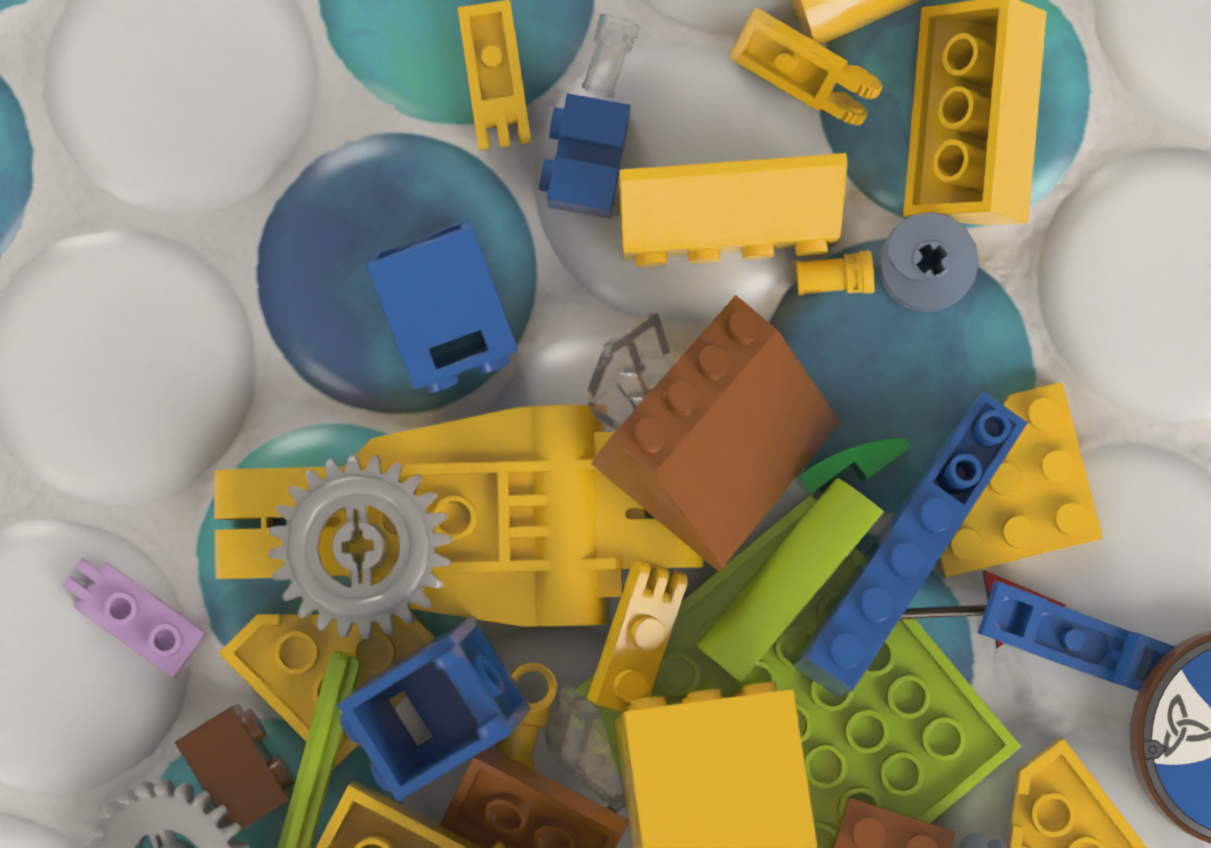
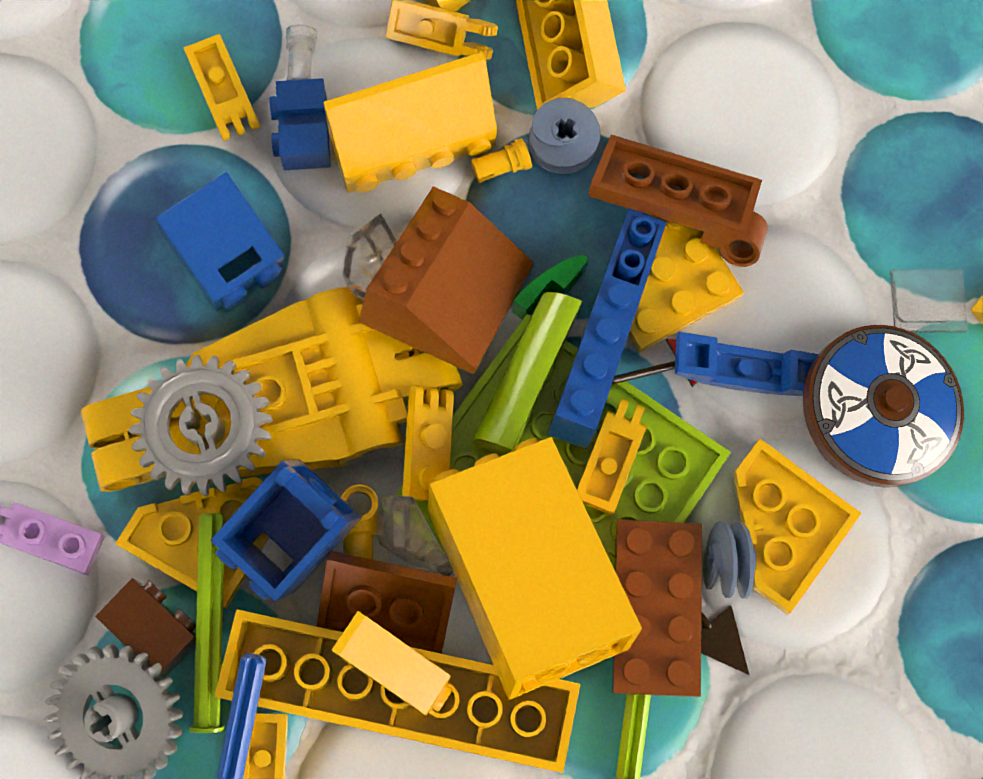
camera: 20 degrees left, 10 degrees down
none -> yellow hinge [577,398,647,515]
none -> dark orange hinge [588,135,768,267]

